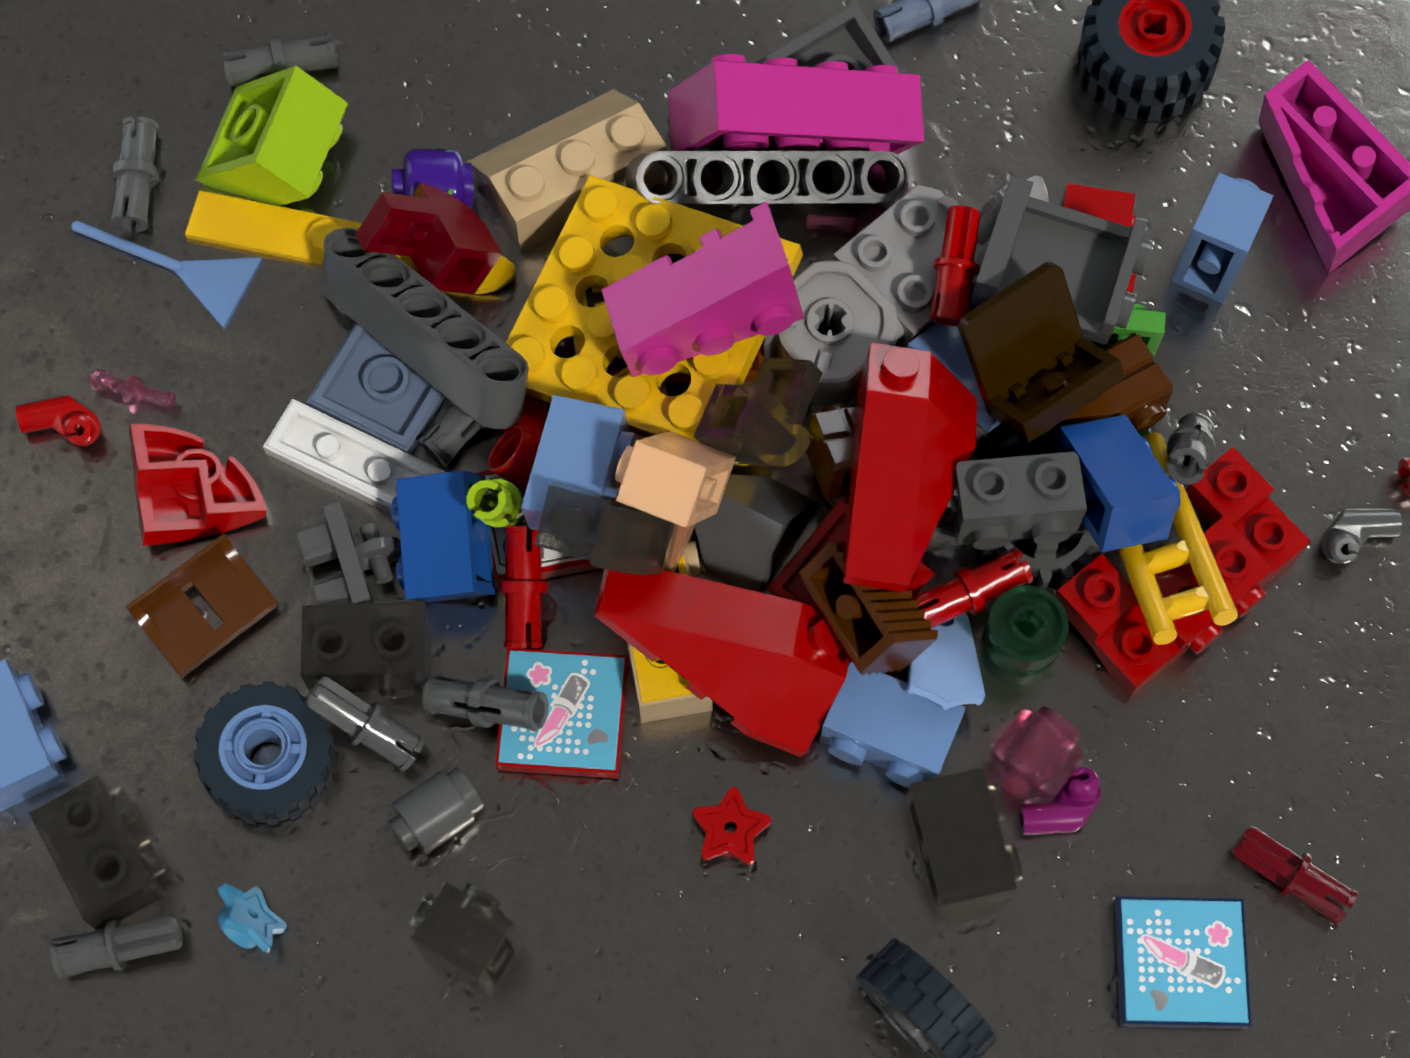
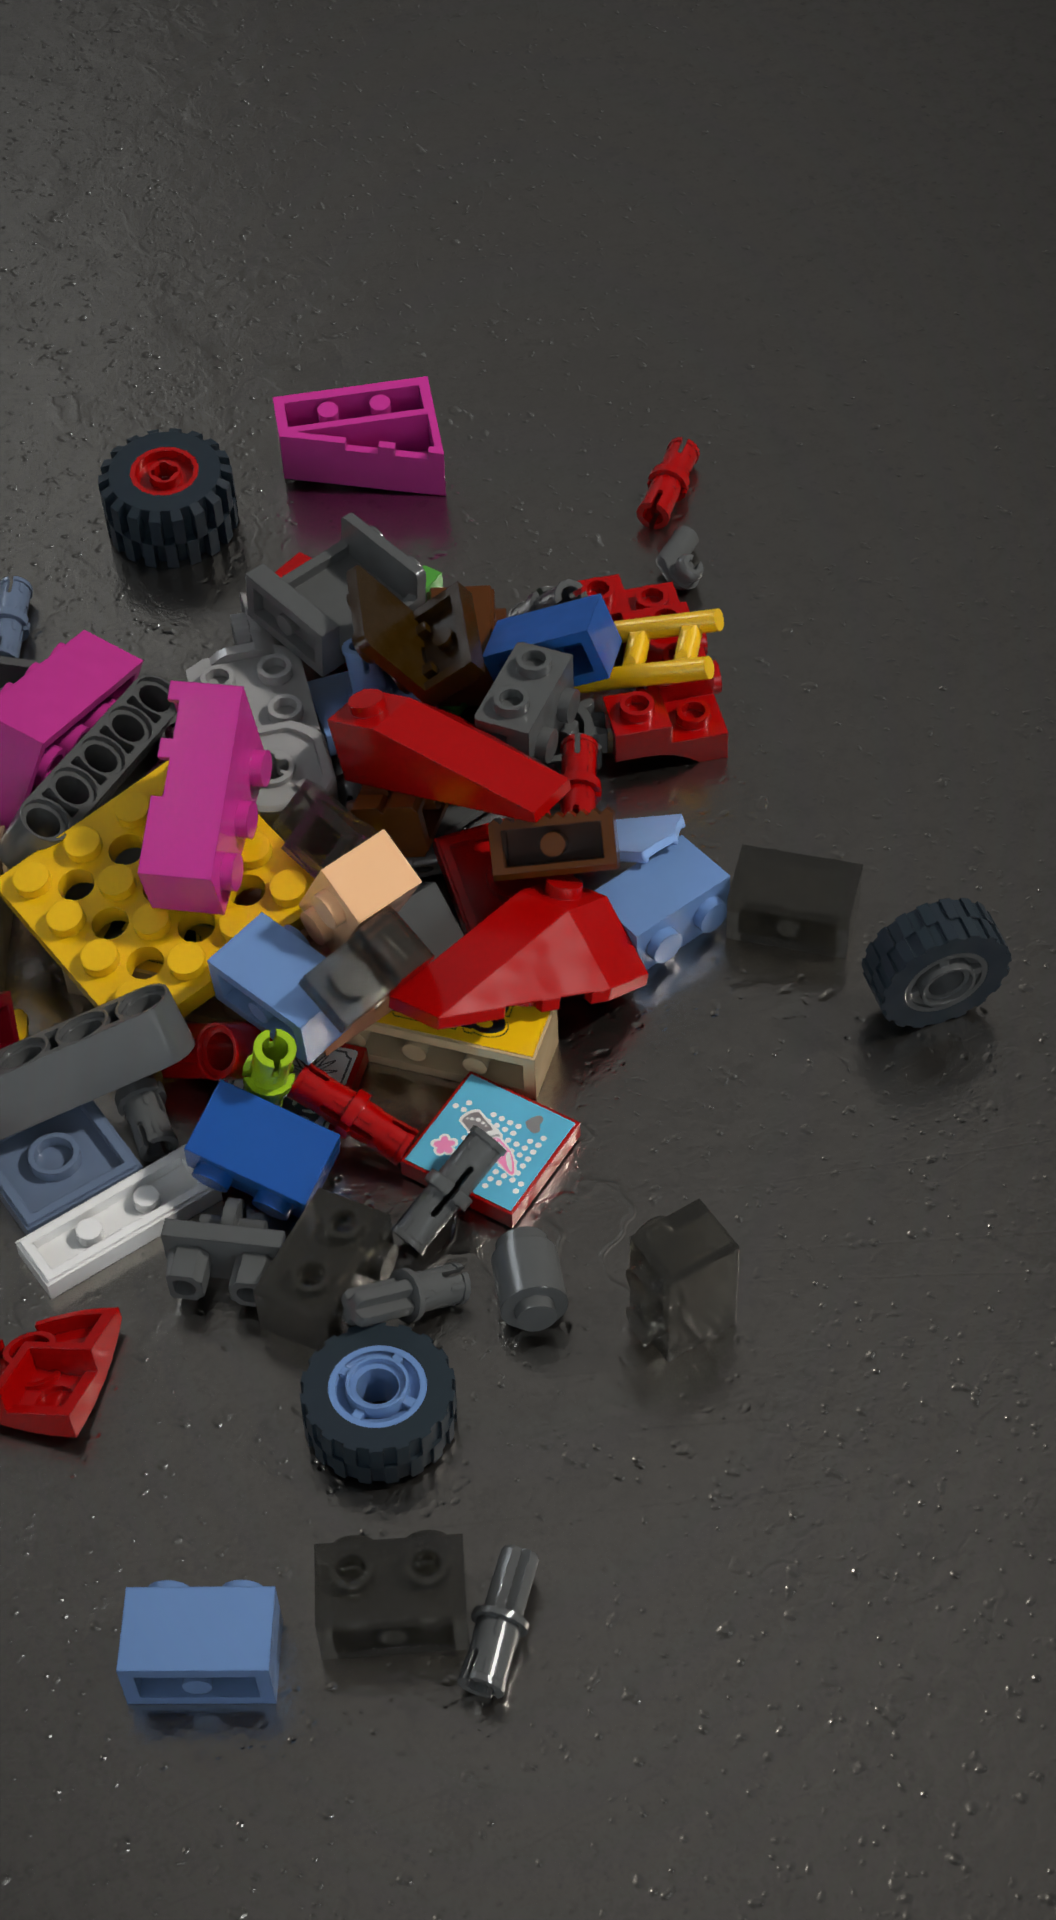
camera: 60 degrees left, 20 degrees down
reddish brown piece [125,534,279,679] -> none
dark azure plate [217,883,287,952] -> none
red plate [691,787,772,865] -> none
red axle [929,205,980,326] -> none
clear green wheel [978,585,1069,686] -> none
clear pink head [990,706,1084,801] -> none
magenta arm [1019,767,1102,836] -> none
medium azure tile [1114,897,1251,1029] -> none
medium blue brick [1170,173,1274,304] -> none
dark red axle [1233,826,1358,925] -> none

